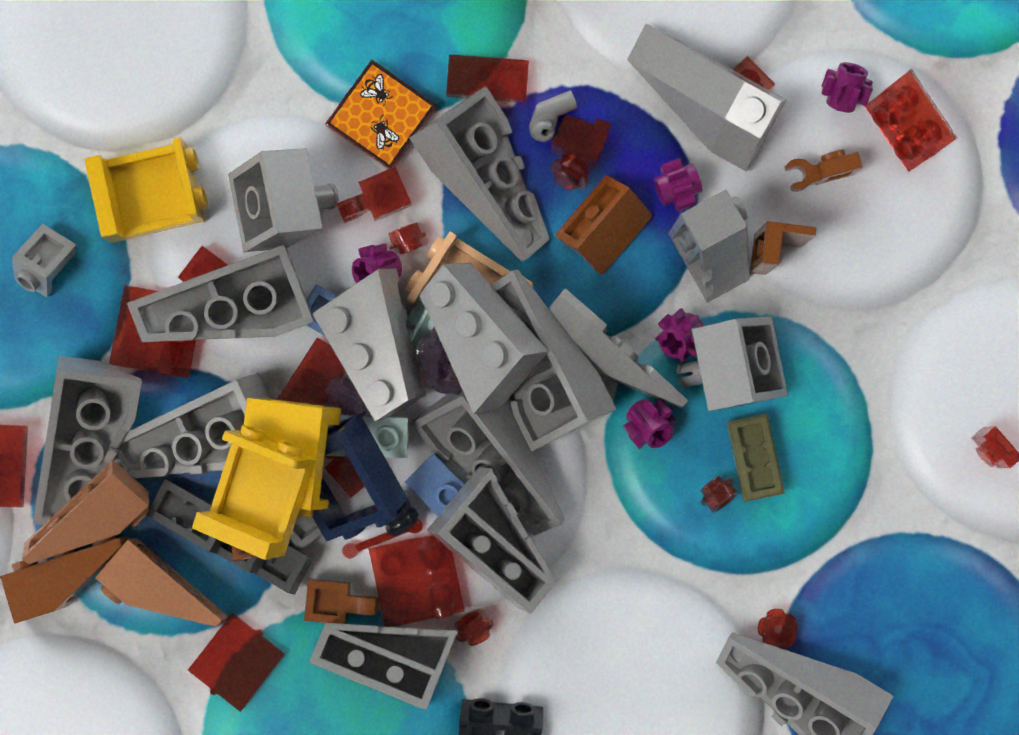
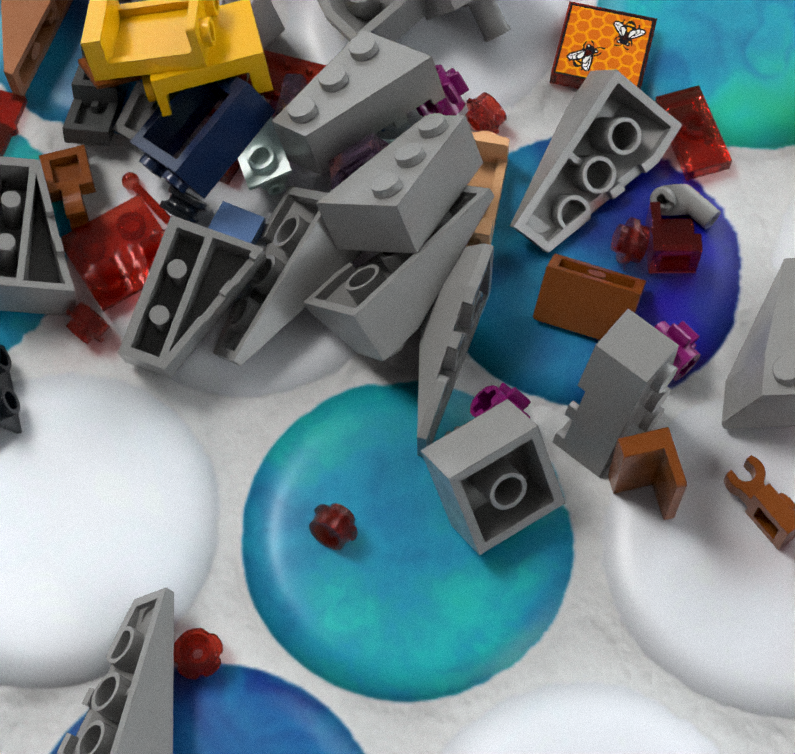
camera: 70 degrees right, 20 degrees down
clear red plate [337,167,412,223] -> none
magenta gear [623,399,677,449] -> none
olive plate [726,414,785,502] -> none

